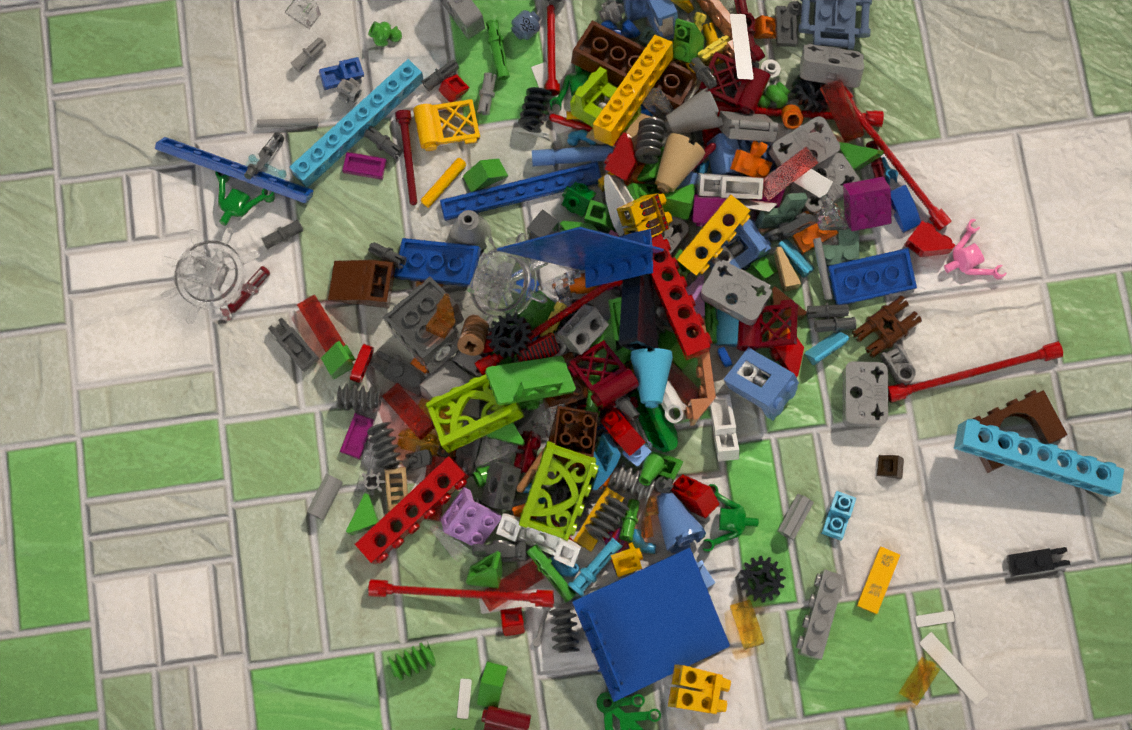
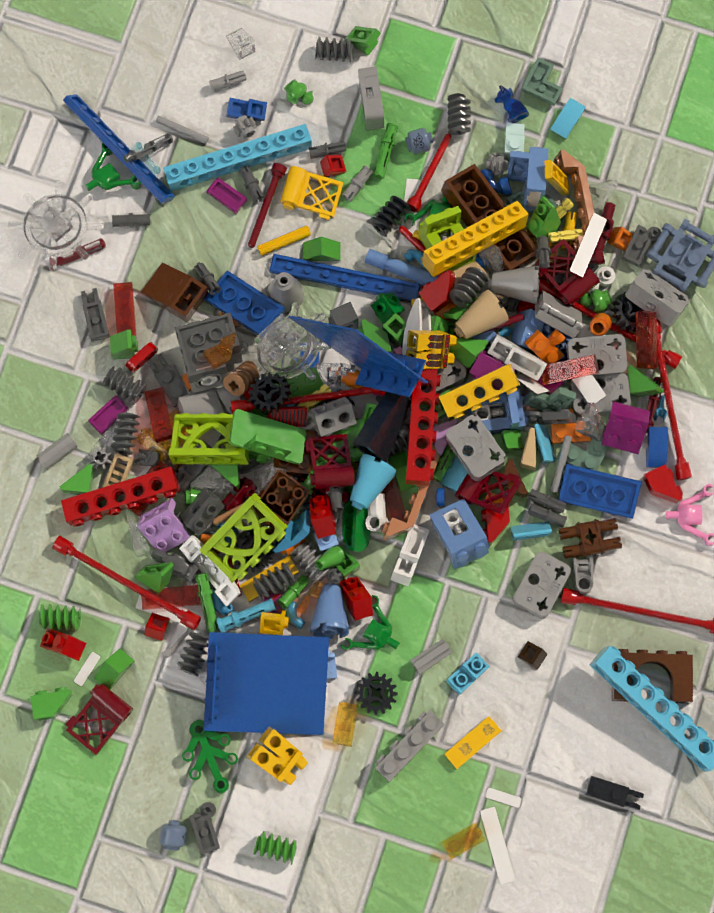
camera: 25 degrees right, 0 degrees up
none -> red slope [40,628,86,661]

